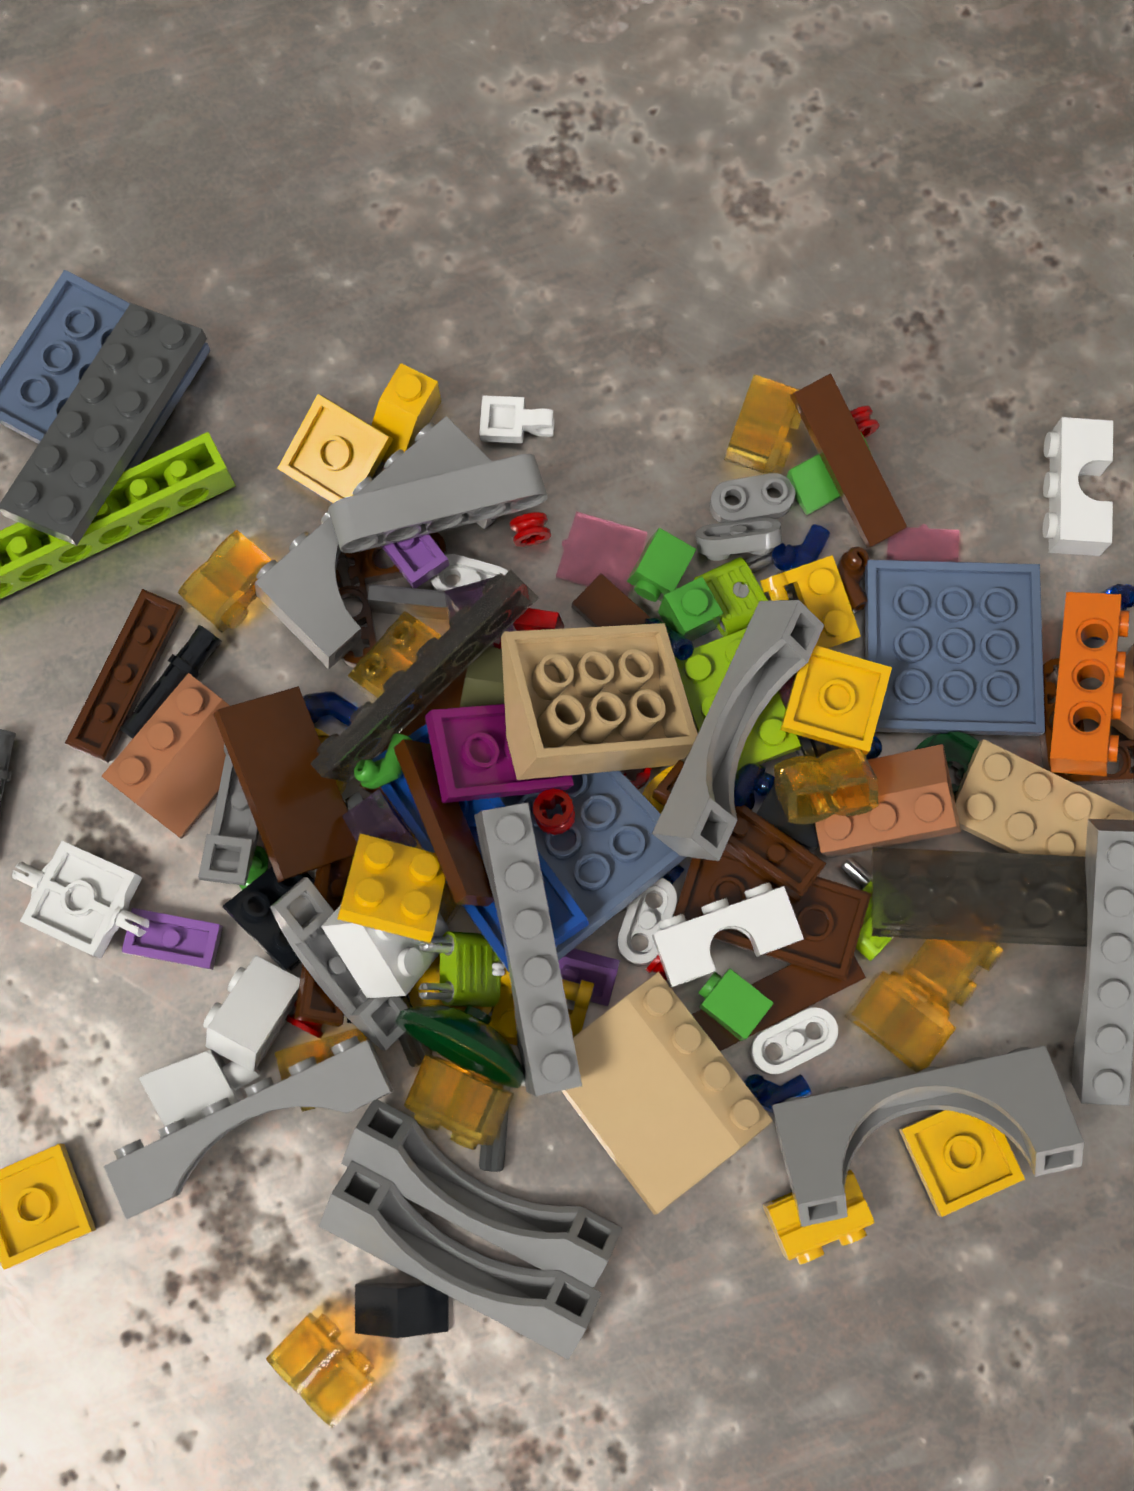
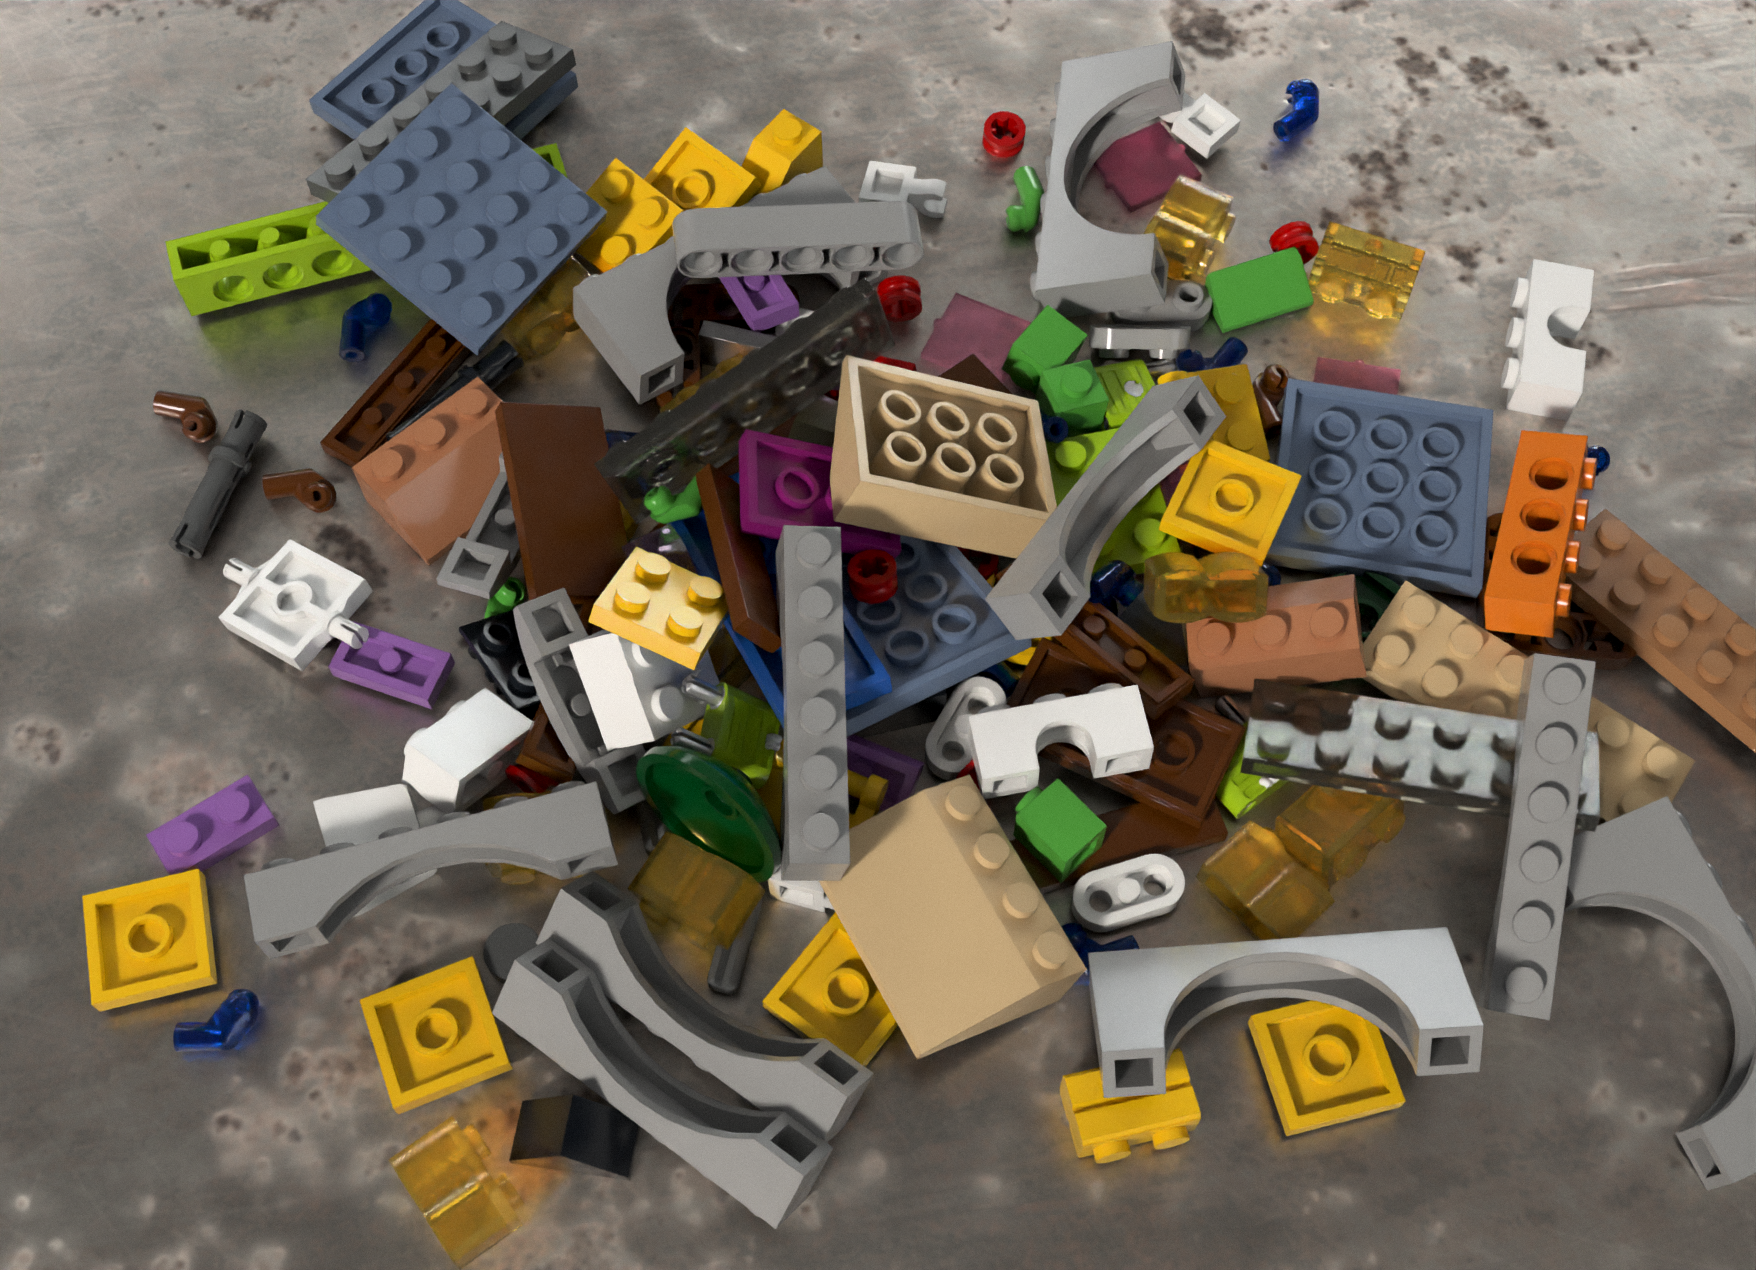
camera: 10 degrees right, 15 degrees down
reddish brown tile [790,373,907,548] -> none
none -> medium lavender plate [146,774,279,875]
none -> clear blue arm [173,988,259,1052]
none -> reddish brown arm [262,468,336,513]
none -> sand blue plate [316,83,608,356]
none -> clear blue arm [339,293,393,362]
none -> yellow plate [360,956,513,1115]
none -> dark grey tile [483,923,539,983]
none -> yellow plate [576,157,683,273]
none -> yellow plate [762,912,898,1067]
none -> red bush [982,111,1026,158]
none -> bright green arm [1005,166,1044,232]
none -> light grey arch [1030,41,1185,318]
none -> clear pink piece [1094,121,1202,213]
none -> white plate [1159,91,1241,159]
none -> clear blue arm [1273,78,1320,142]
none -> clear yellow brick [1308,221,1426,320]

